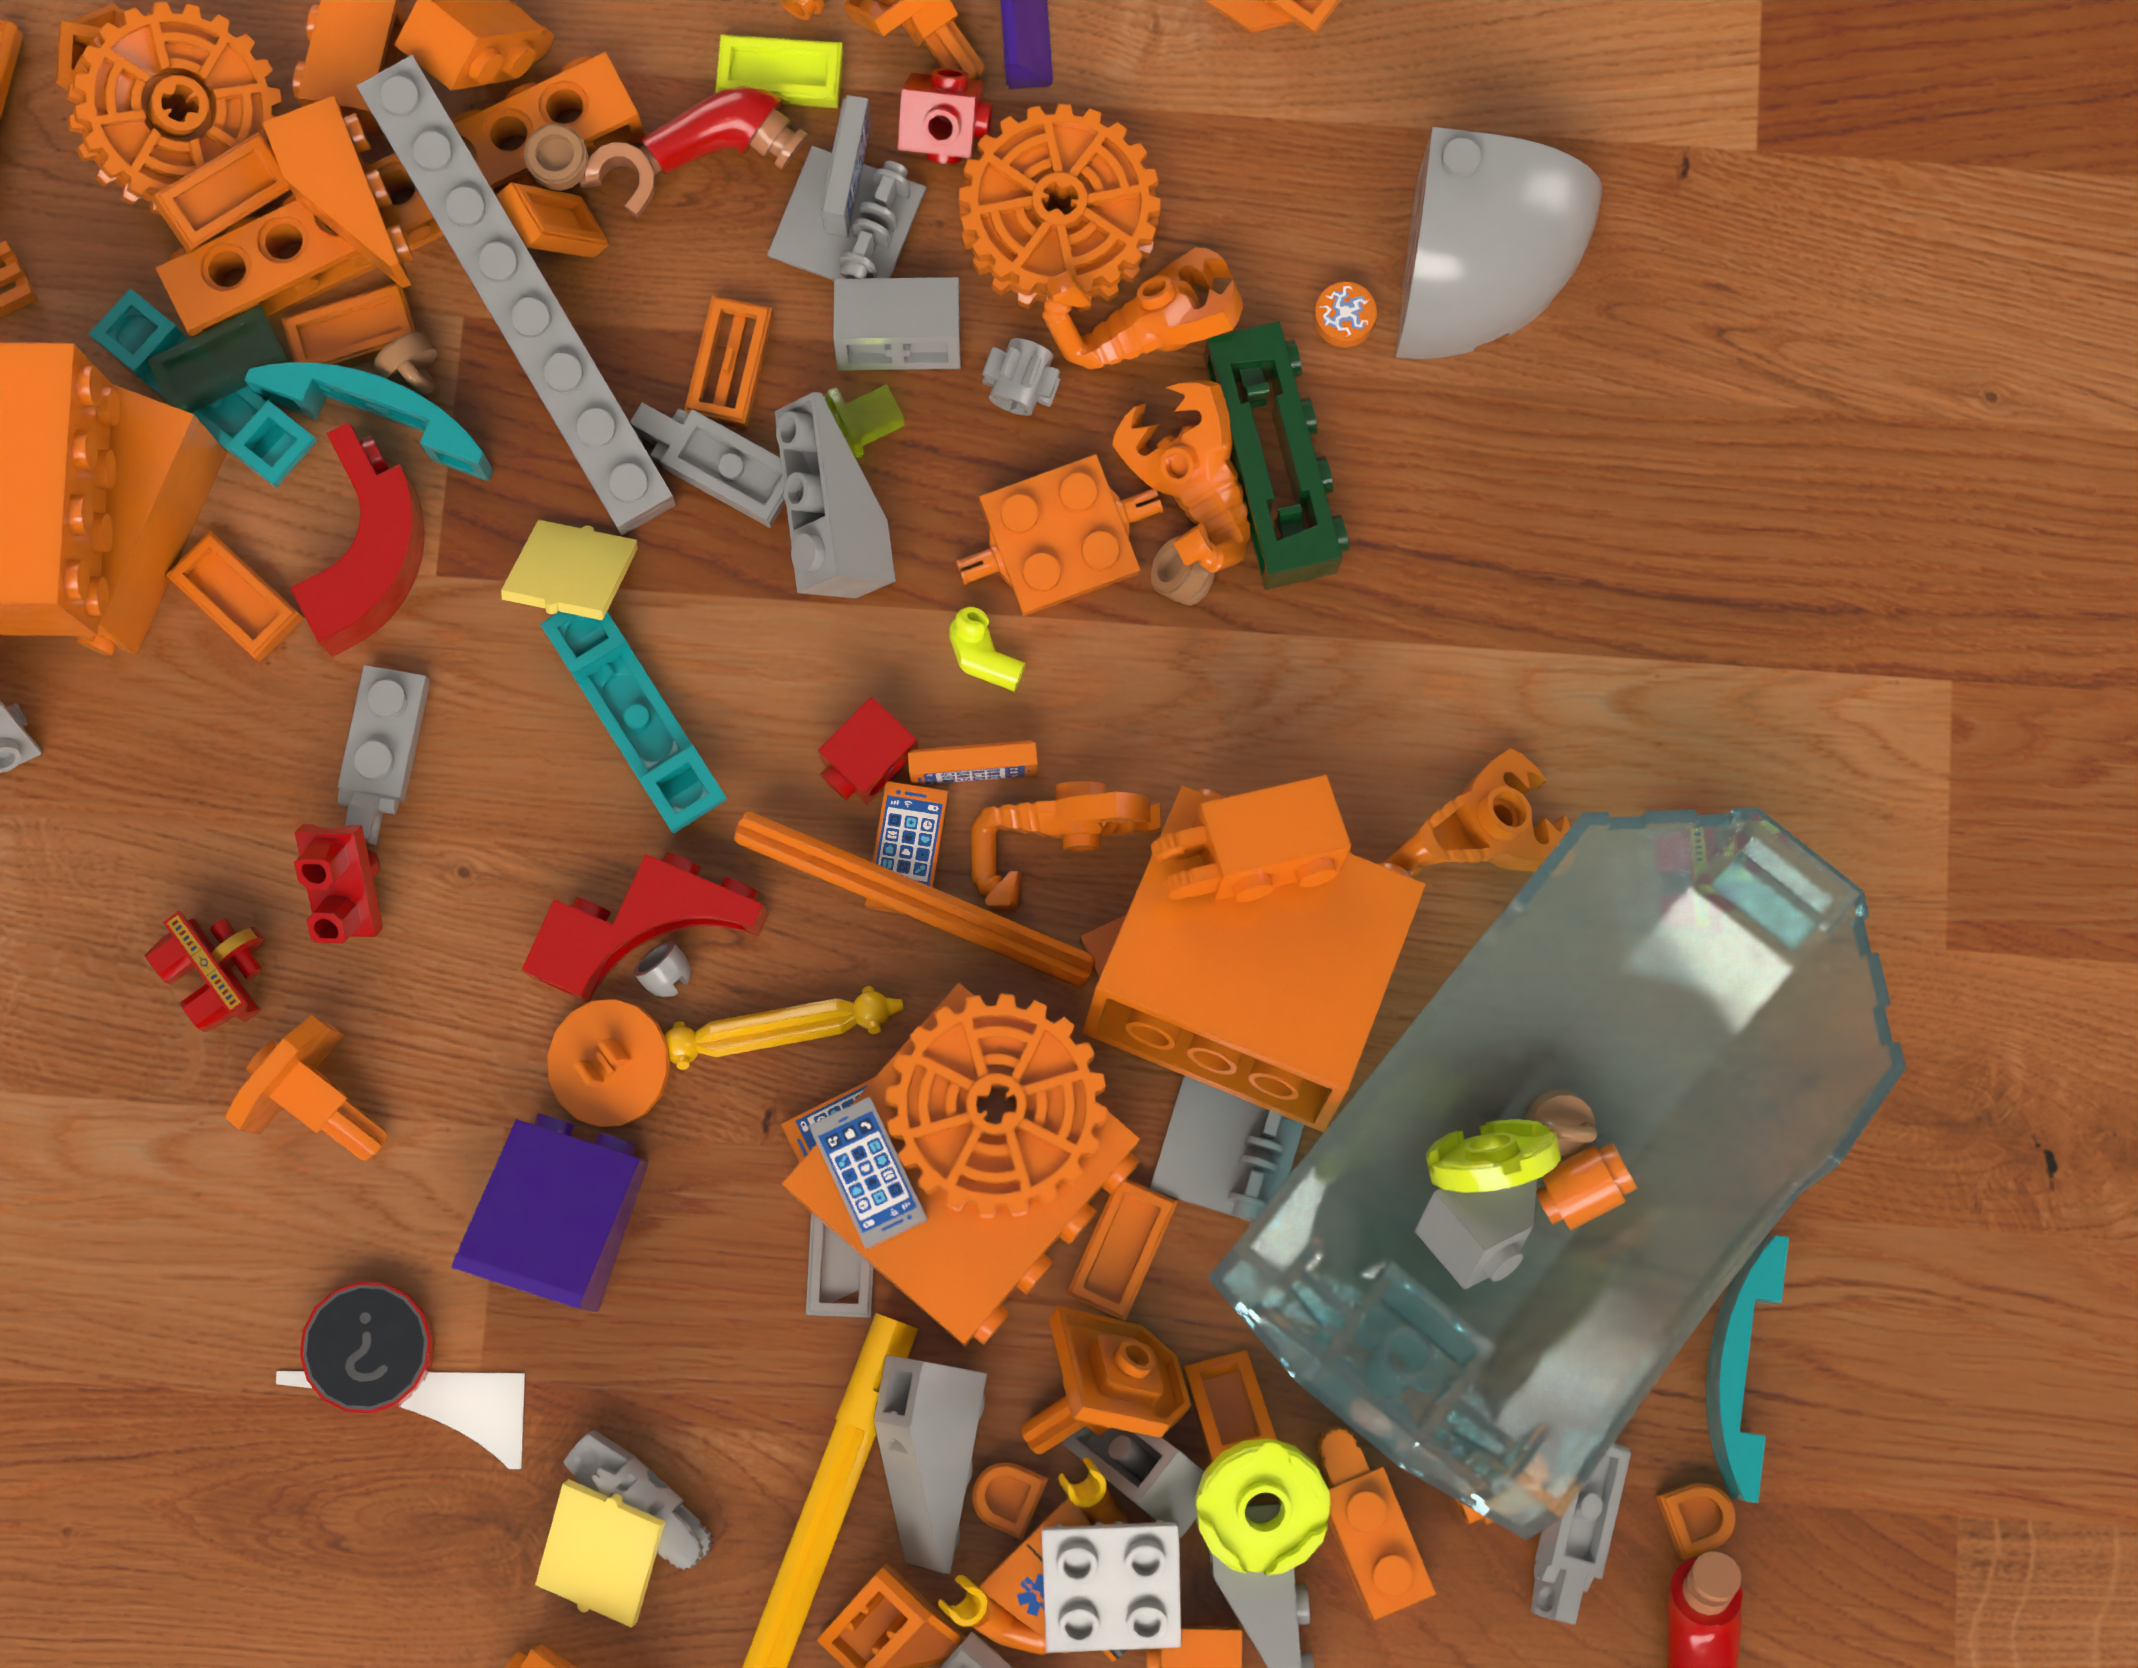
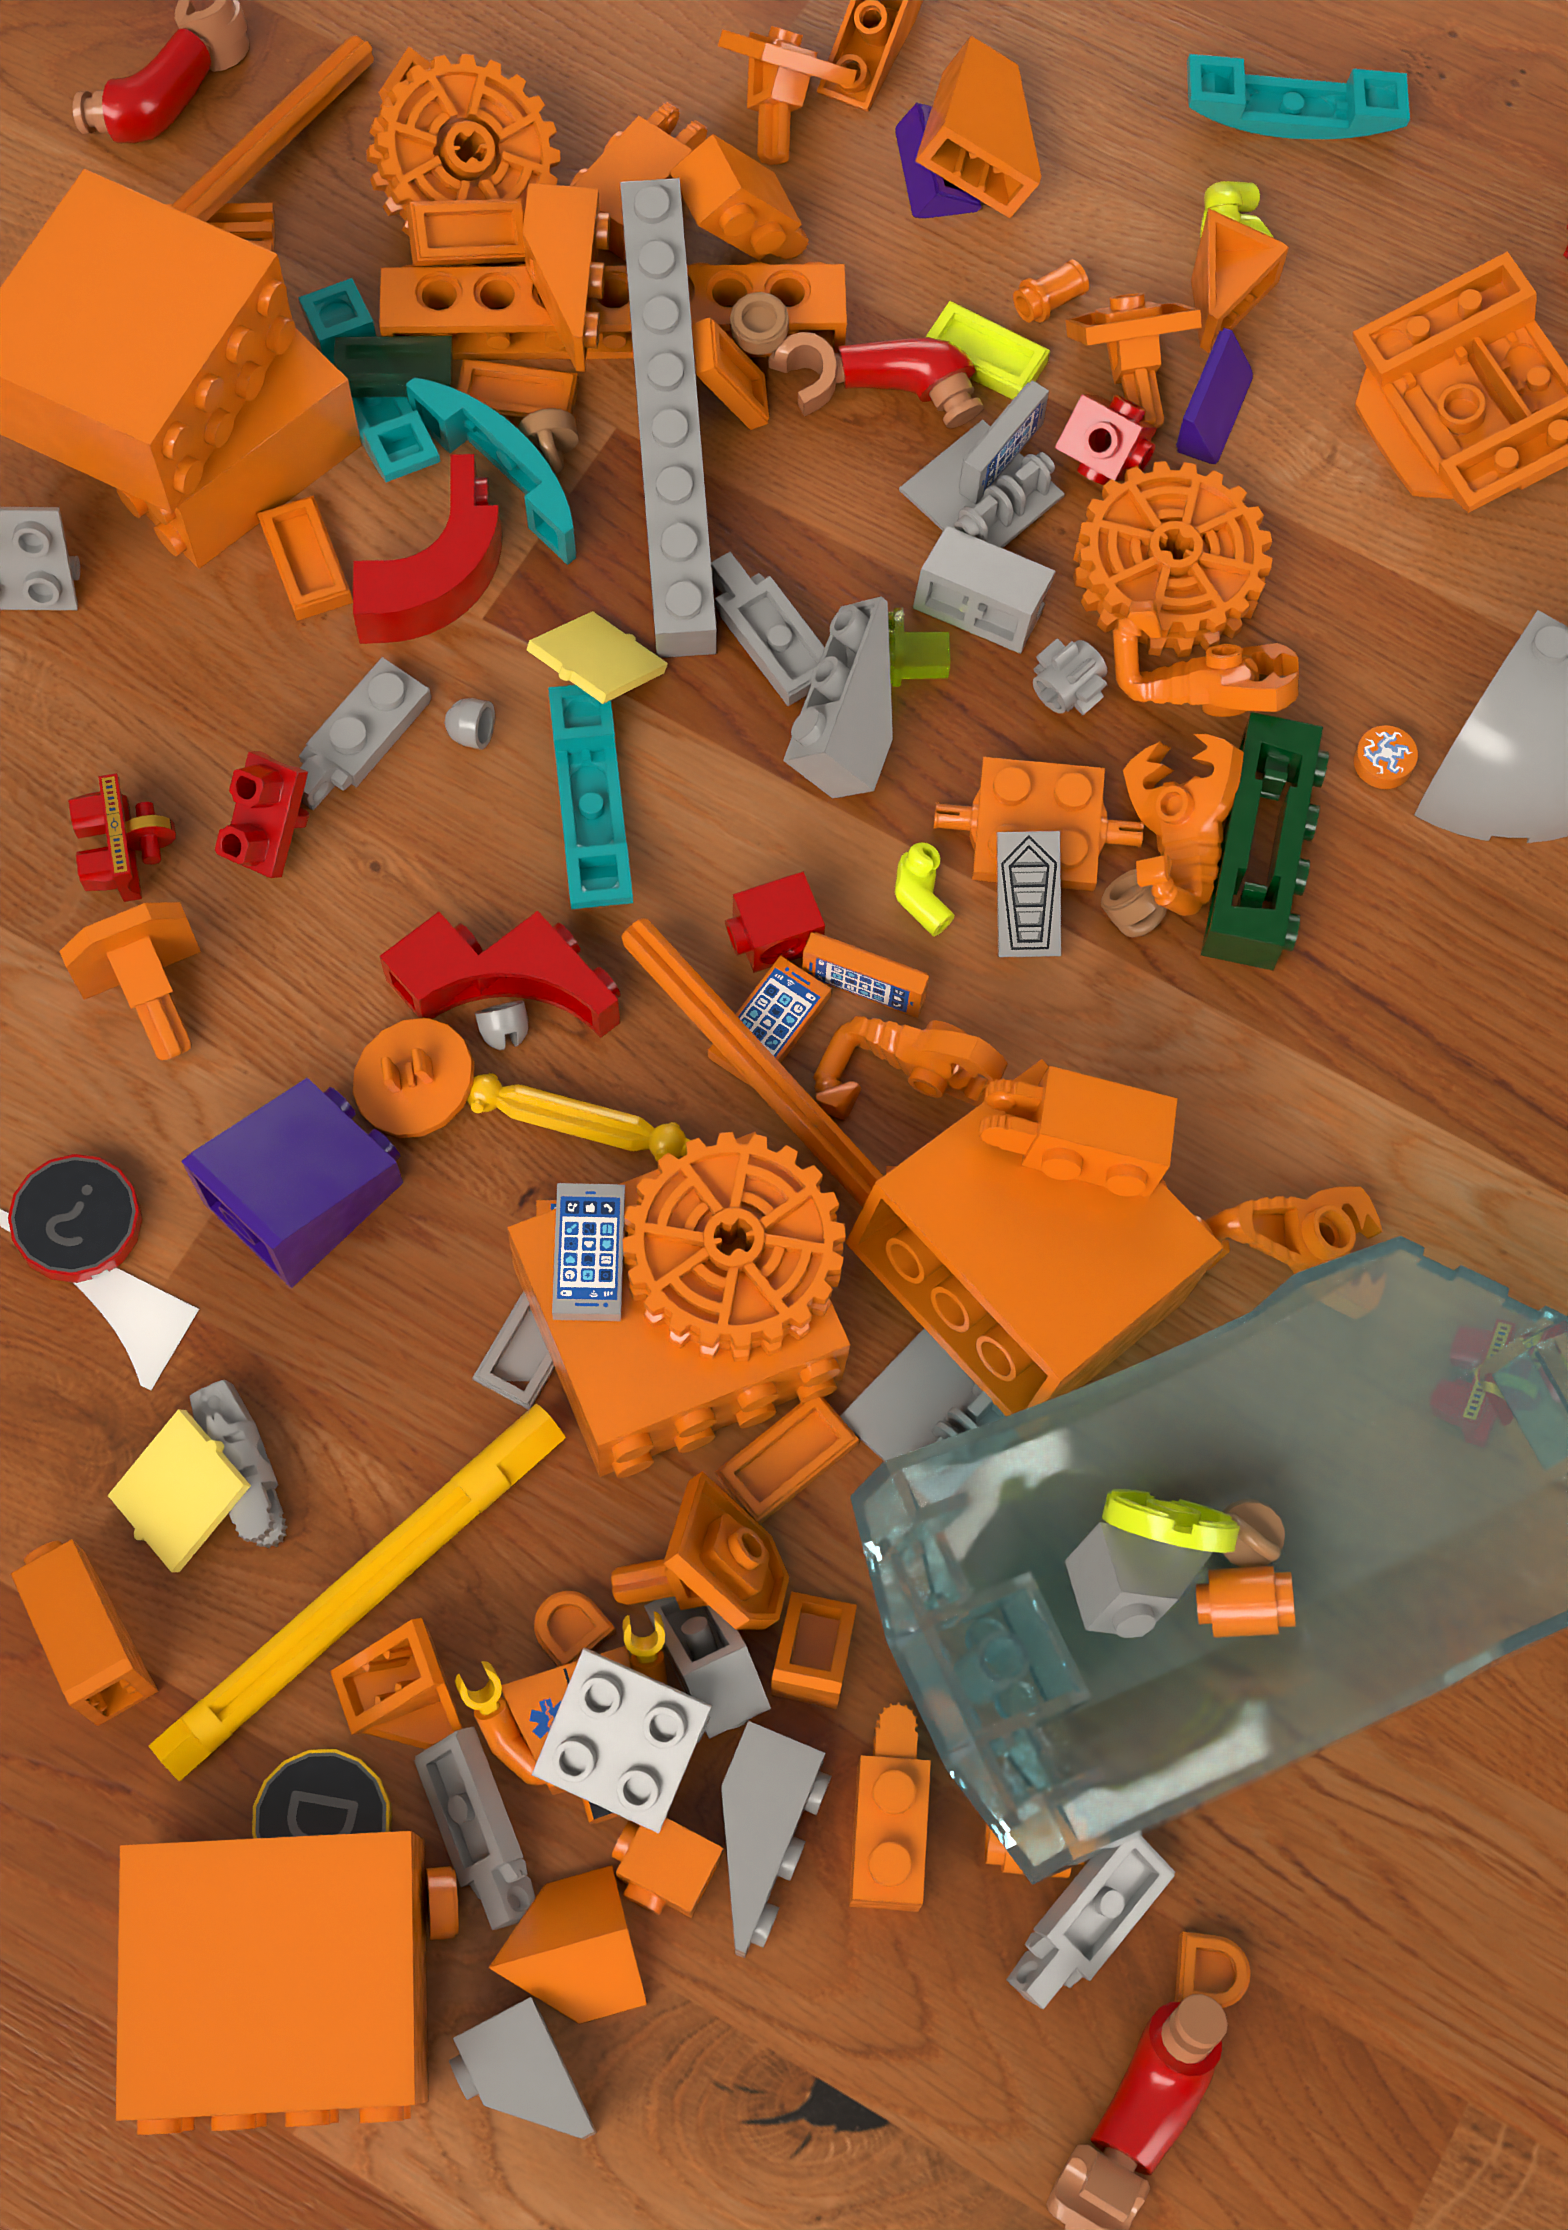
camera: 25 degrees right, 10 degrees down
orange tile [684,295,774,430] -> none
light grey slope [874,1355,987,1574] -> none
neon yellow tile [1195,1438,1330,1575] -> none
teal slope [1706,1235,1789,1503] -> none
none -> light grey hinge [444,698,495,750]
none -> tile [996,831,1061,957]

